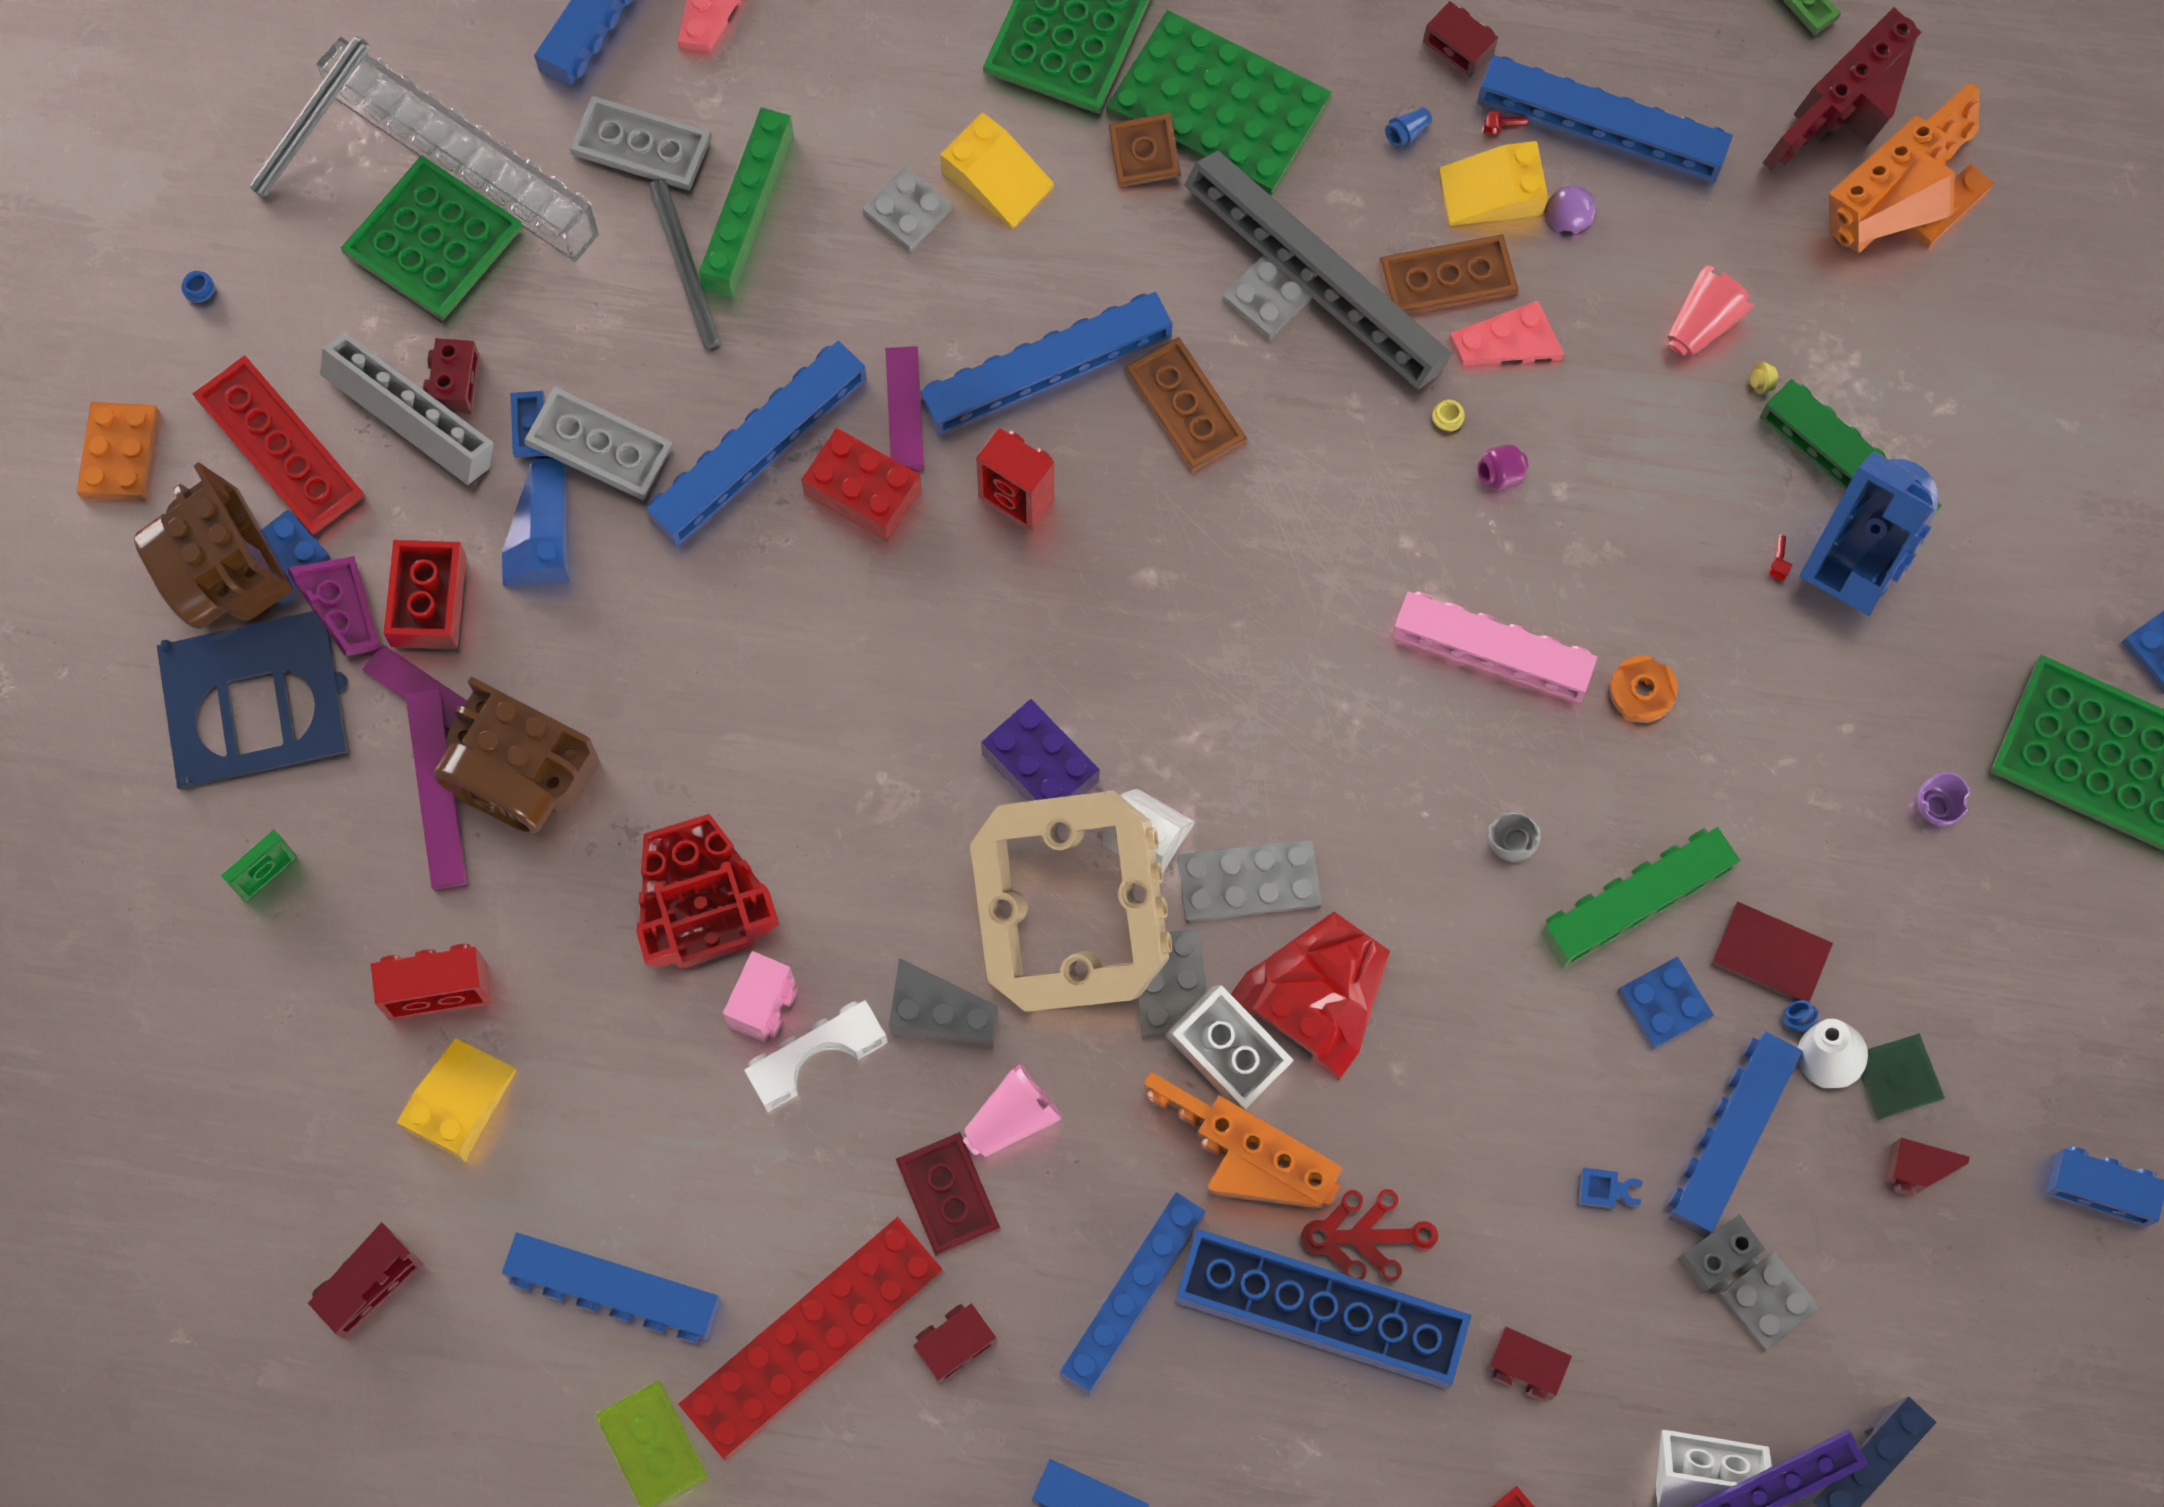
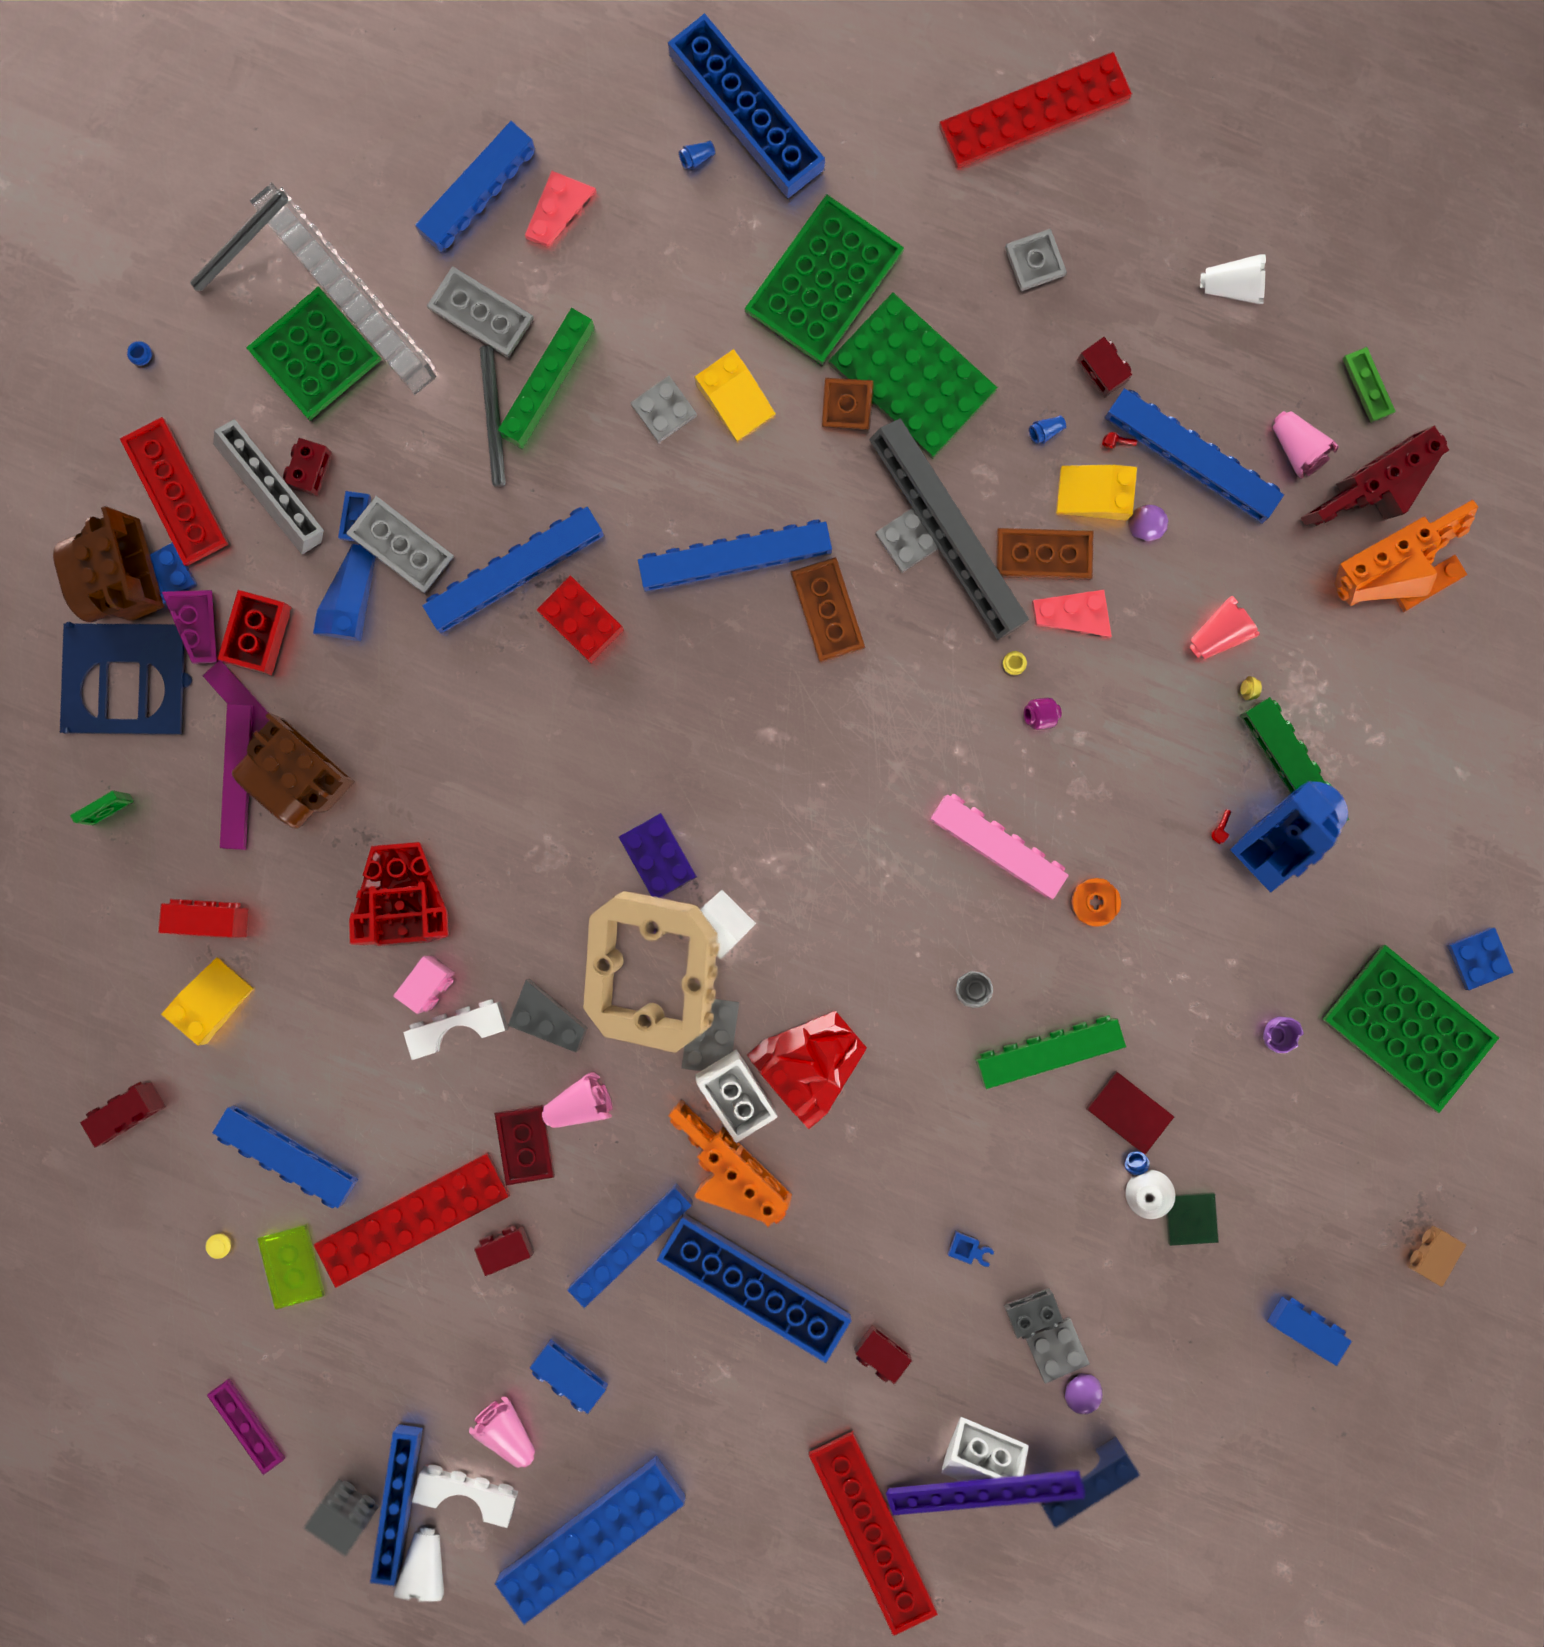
camera: 15 degrees right, 15 degrees up
orange plate [76,402,159,500] -> none
magenta tile [885,346,924,470] -> none
red brick [976,427,1054,530] -> none
light grey plate [1177,840,1322,923] -> none
red plant [1301,1189,1438,1283] -> none
blue plate [1617,956,1714,1050] -> none
blue brick [1668,1031,1803,1238] -> none
dark red slope [1884,1137,1970,1196] -> none
none -> light yellow plate [206,1234,231,1259]
none -> medium lavender hair [1064,1373,1103,1415]
none -> bright pink cone [1273,411,1339,479]

